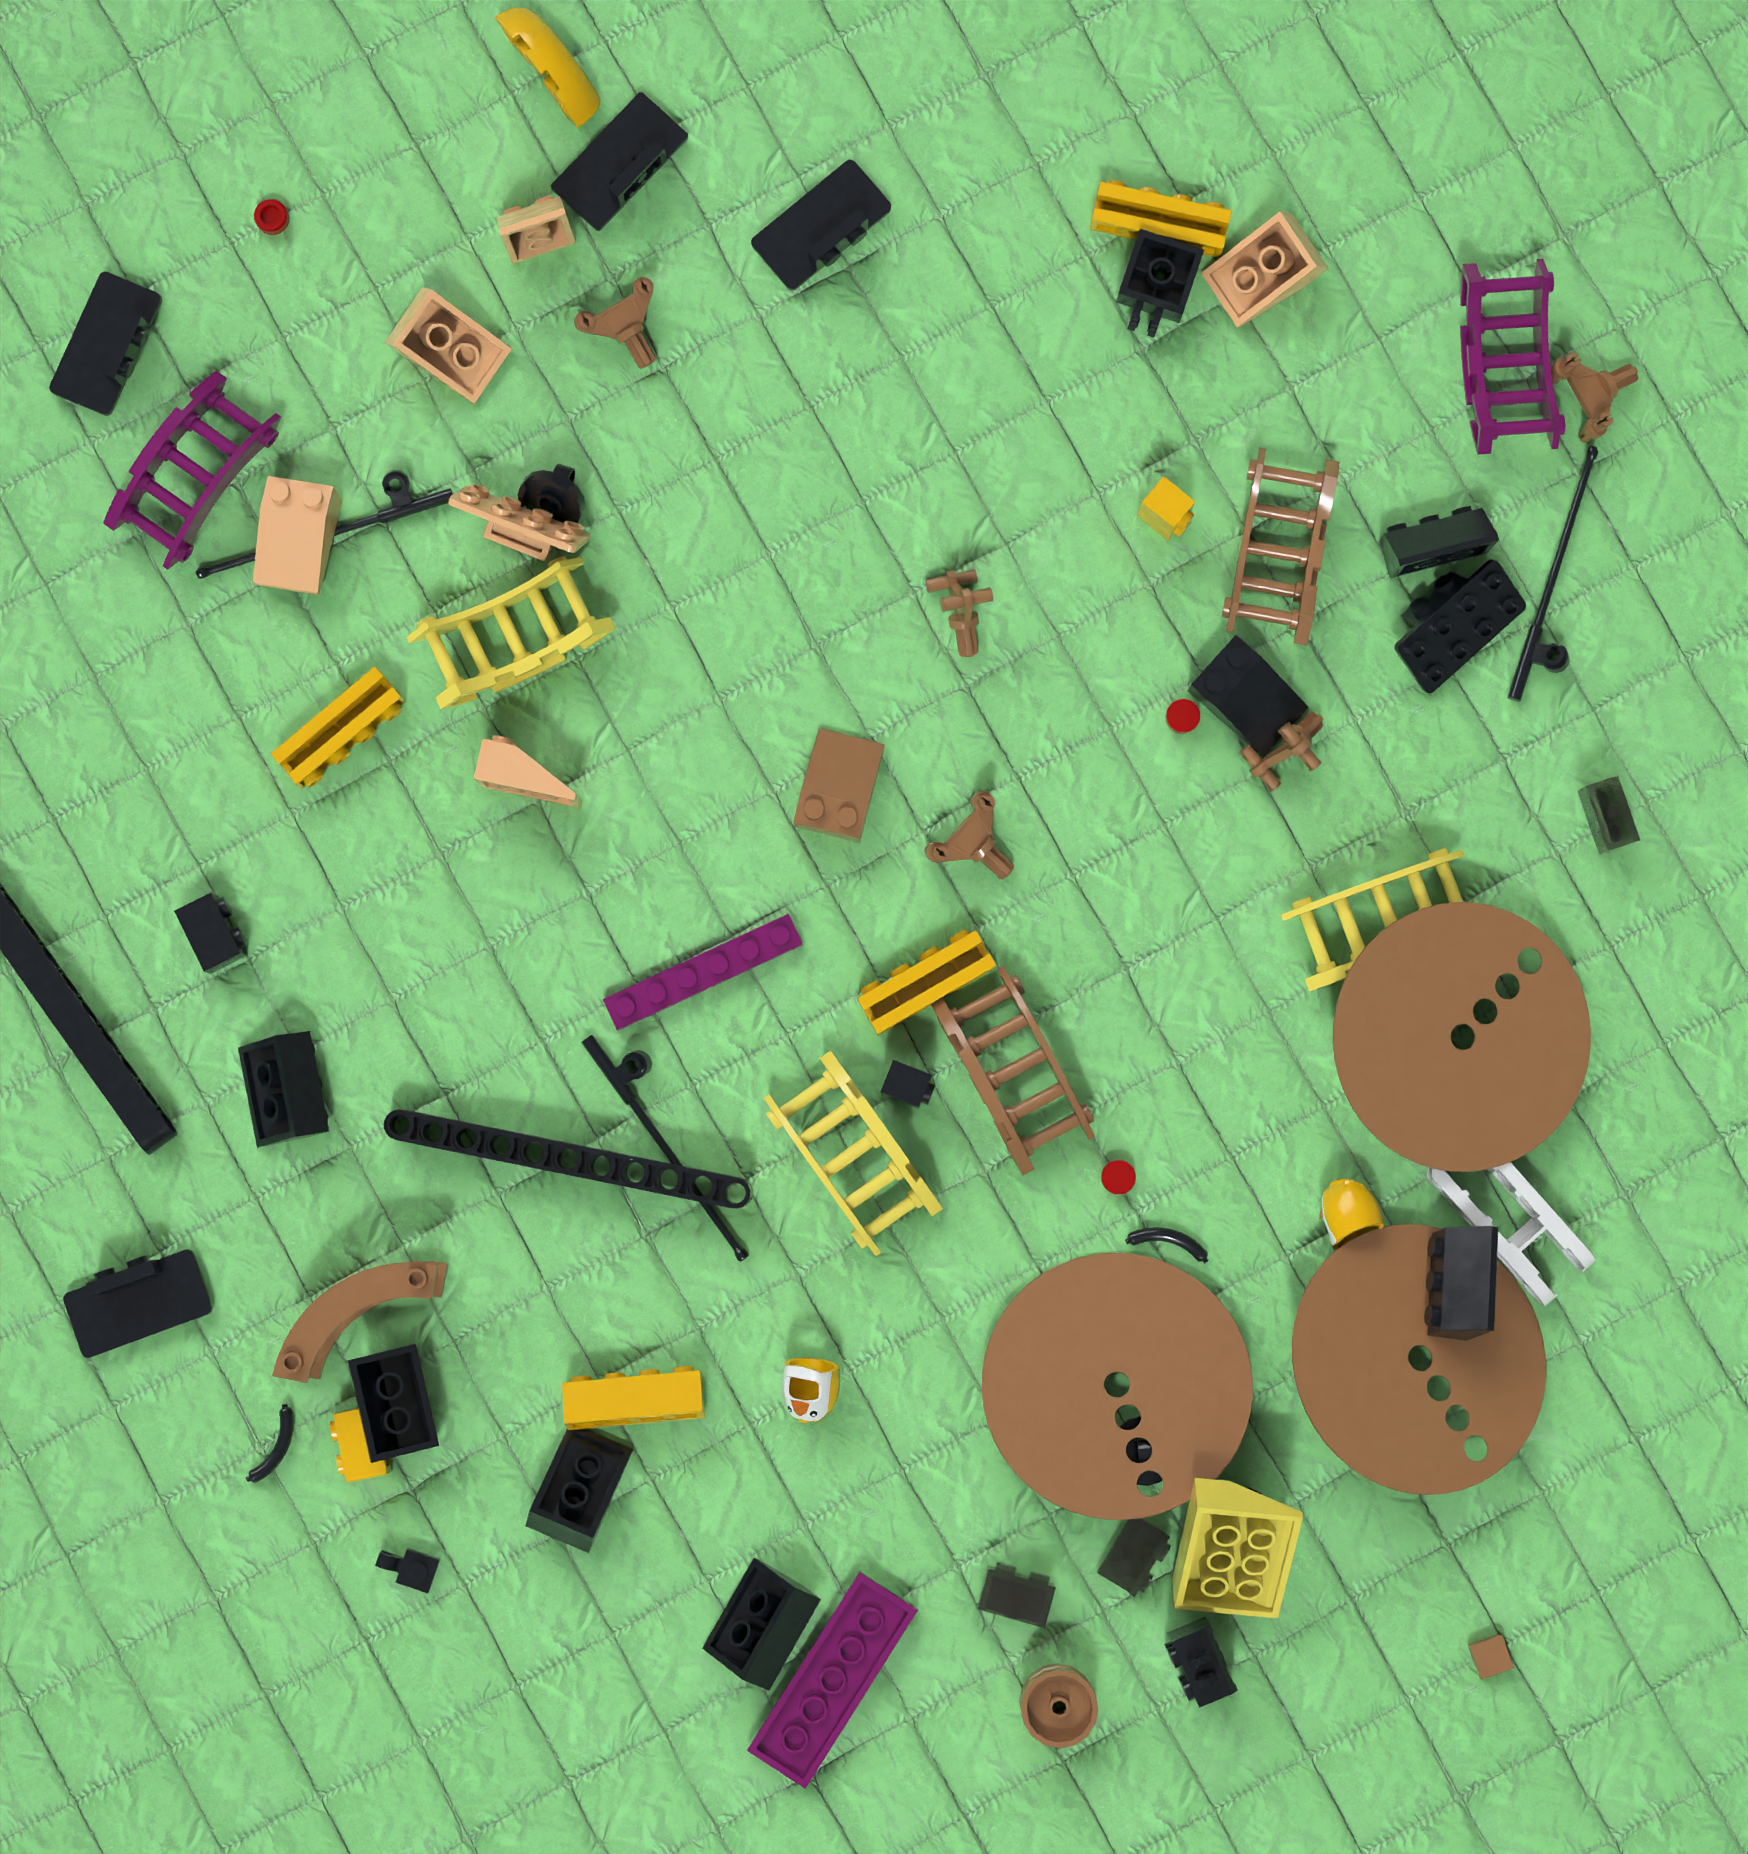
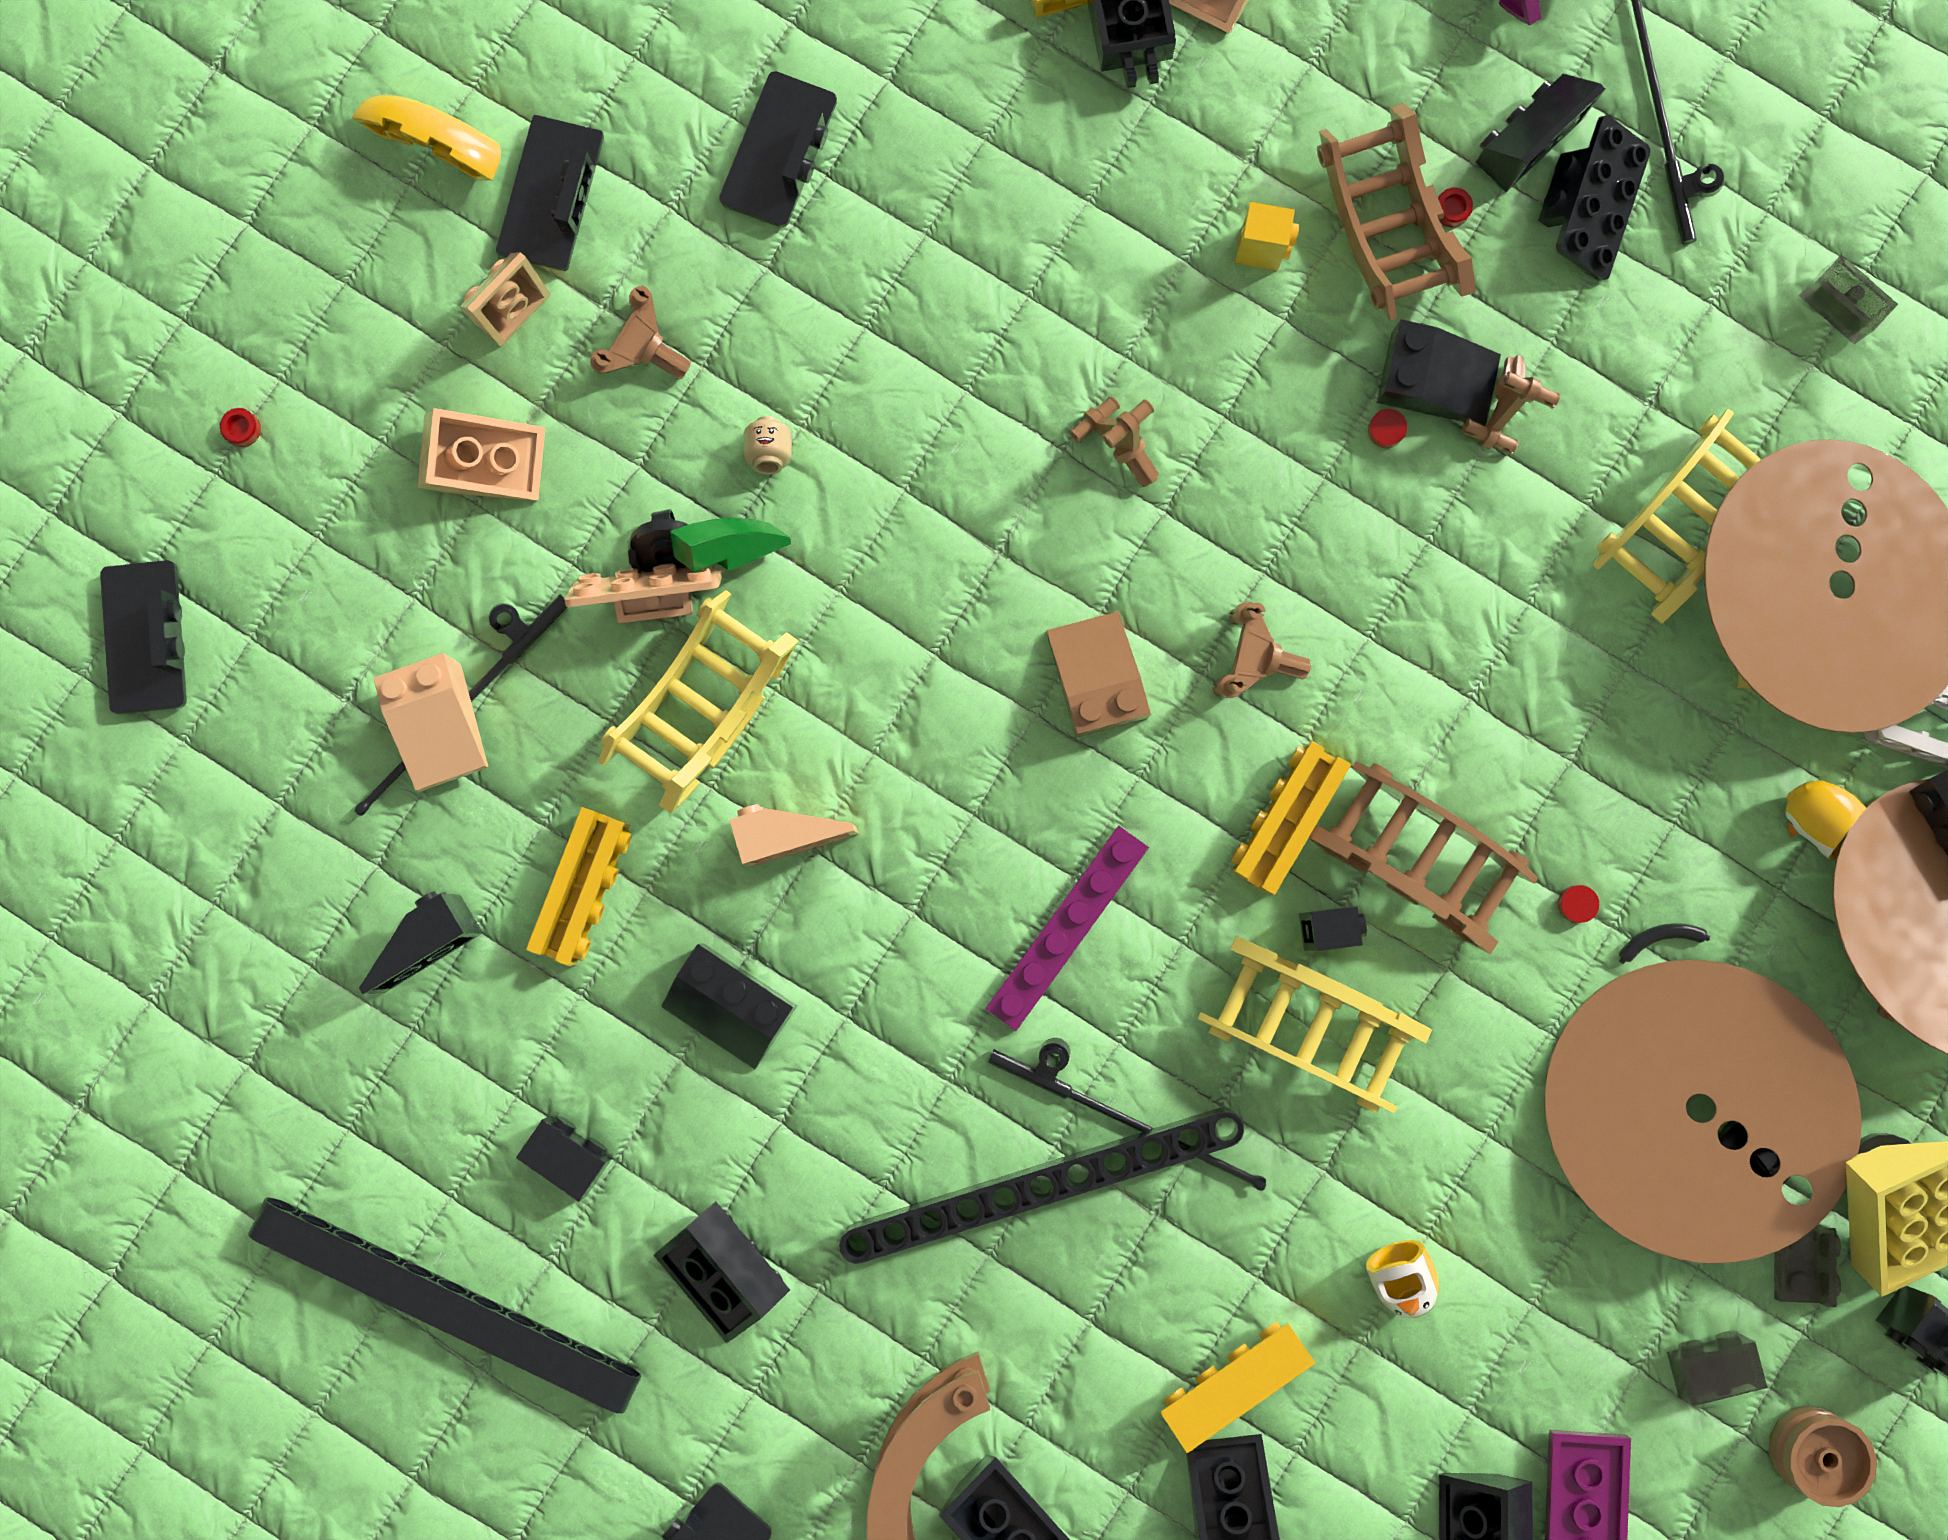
camera: 30 degrees left, 0 degrees up
magenta fence [103,371,281,570] -> none
none -> black slope [359,891,483,995]
none -> black slope [661,943,798,1069]
none -> green slope [670,518,791,573]
none -> tan head [743,416,792,475]
none -> red tile [1438,187,1473,228]

